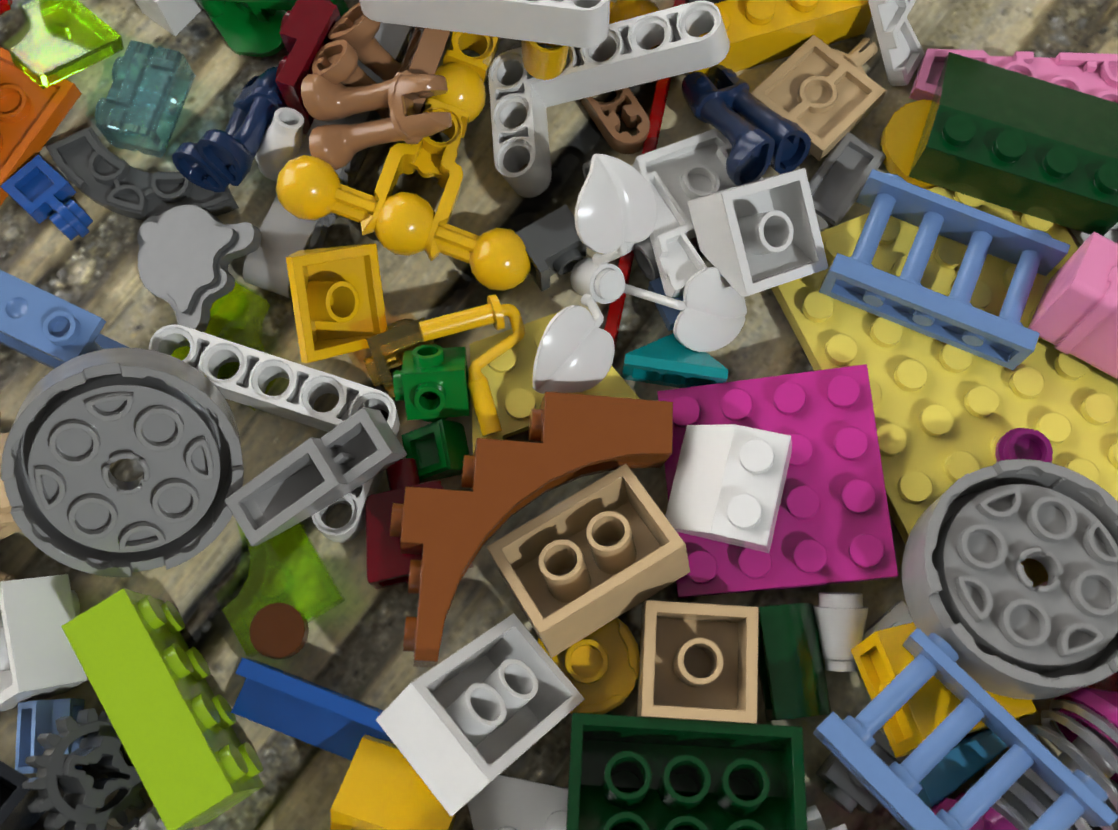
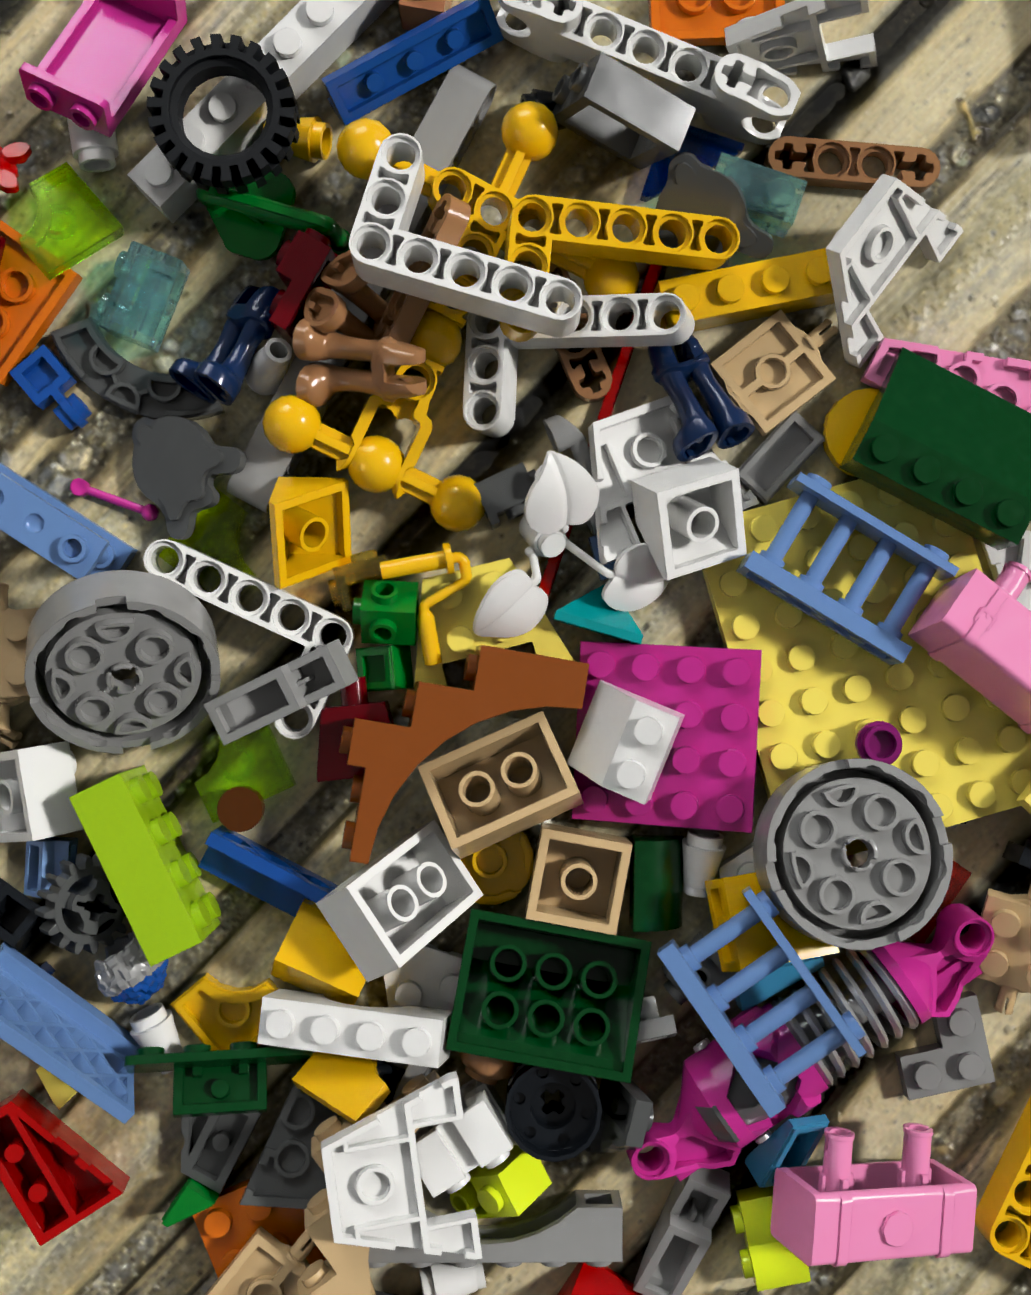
camera: 10 degrees right, 15 degrees up
none -> dark pink hinge [70,478,159,521]

